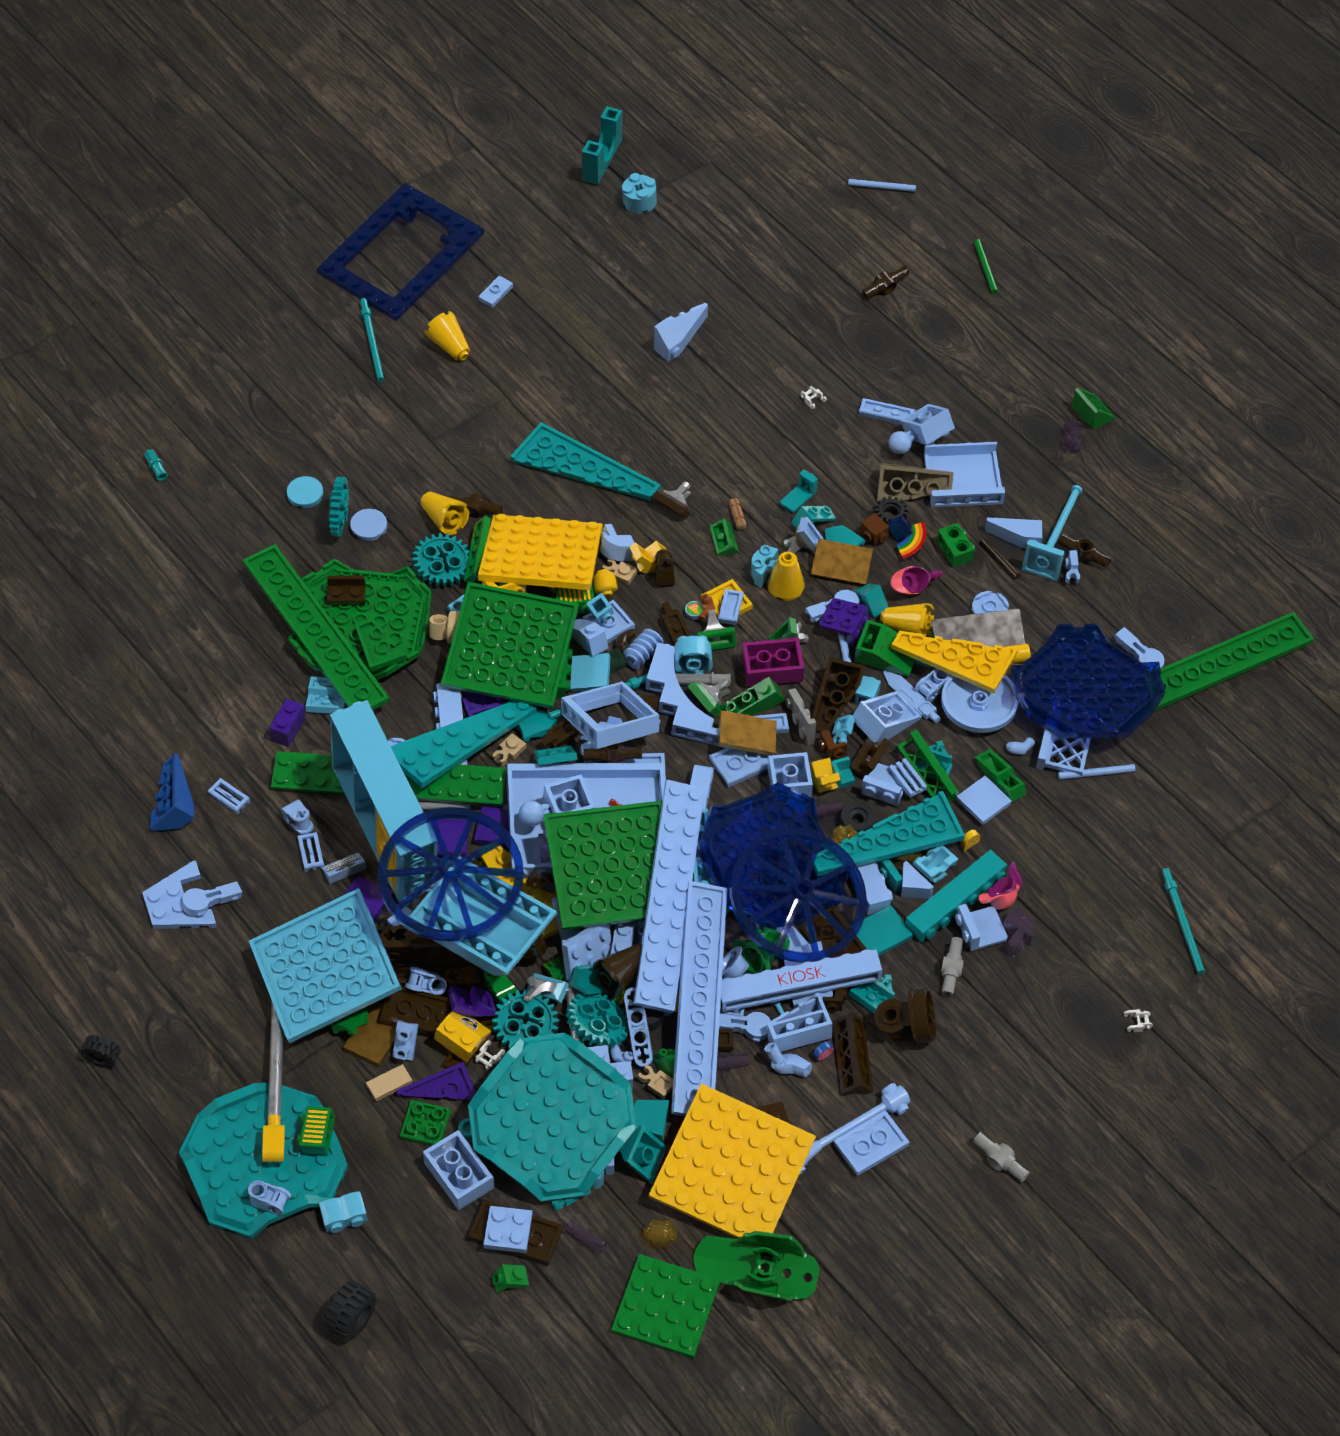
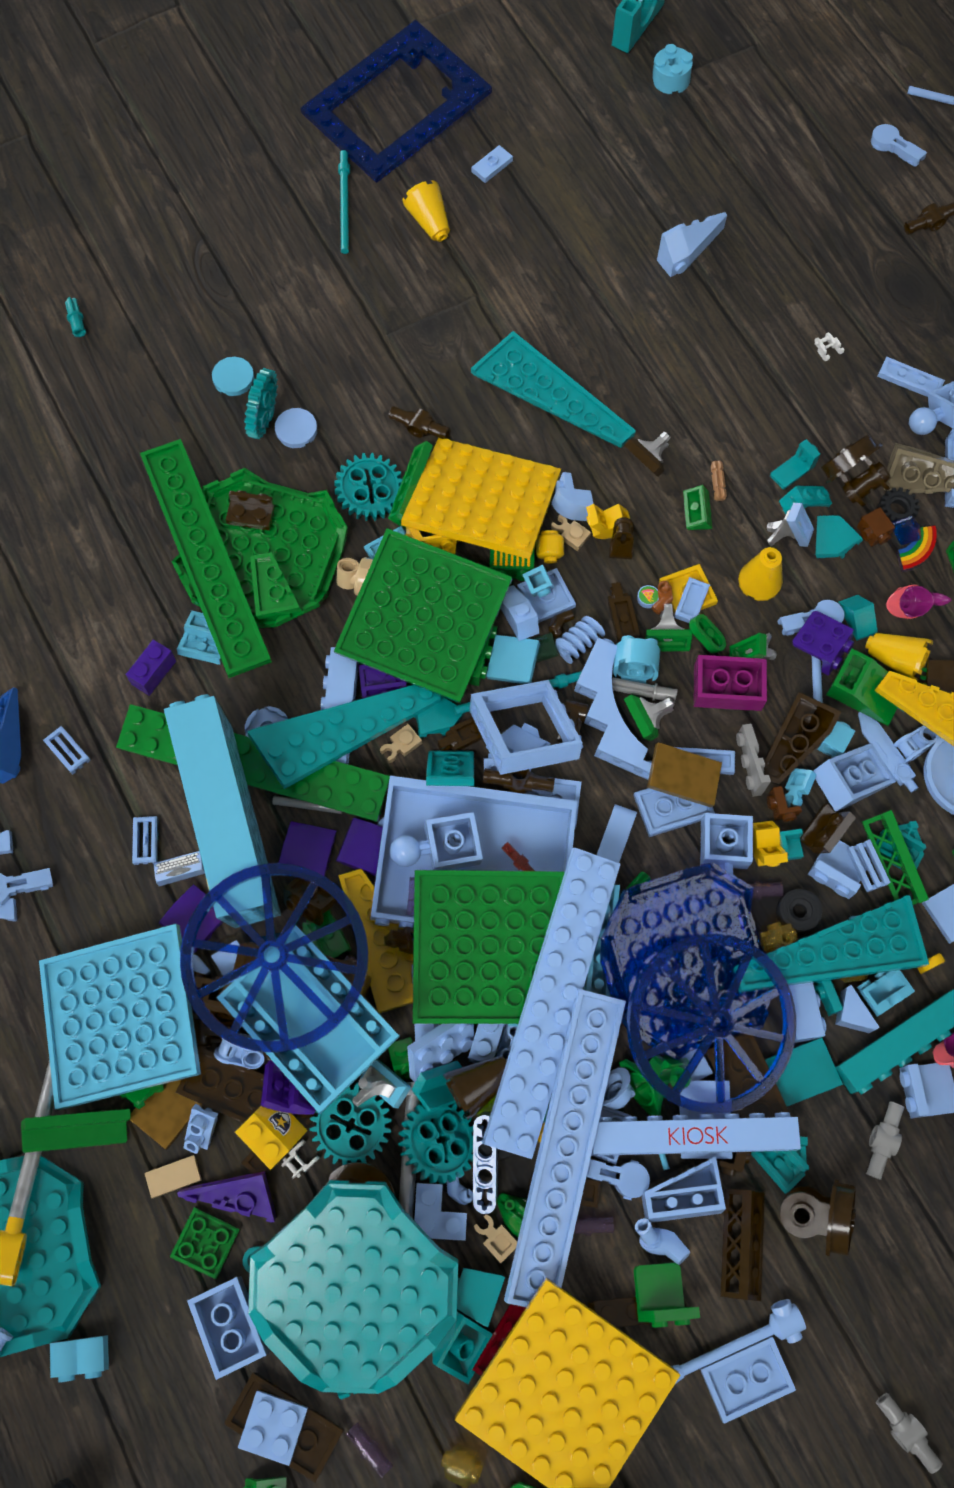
camera: 10 degrees right, 15 degrees up
light blue piece [281,799,314,835] -> none
green brick [297,1106,336,1155] -> none
yellow cone [420,492,469,536] -> none
green slope [721,677,785,715] -> none
medium azure cylinder [751,545,778,588] -> none
pearl gold tile [811,538,873,585] -> none
blue tile [814,1042,834,1061] -> none
none -> green panel [21,1109,130,1153]
none -> green bracket [634,1263,700,1328]
none -> green plate [689,614,726,654]
none -> dark brown piece [821,434,891,507]
none -> light blue piece [871,124,927,167]

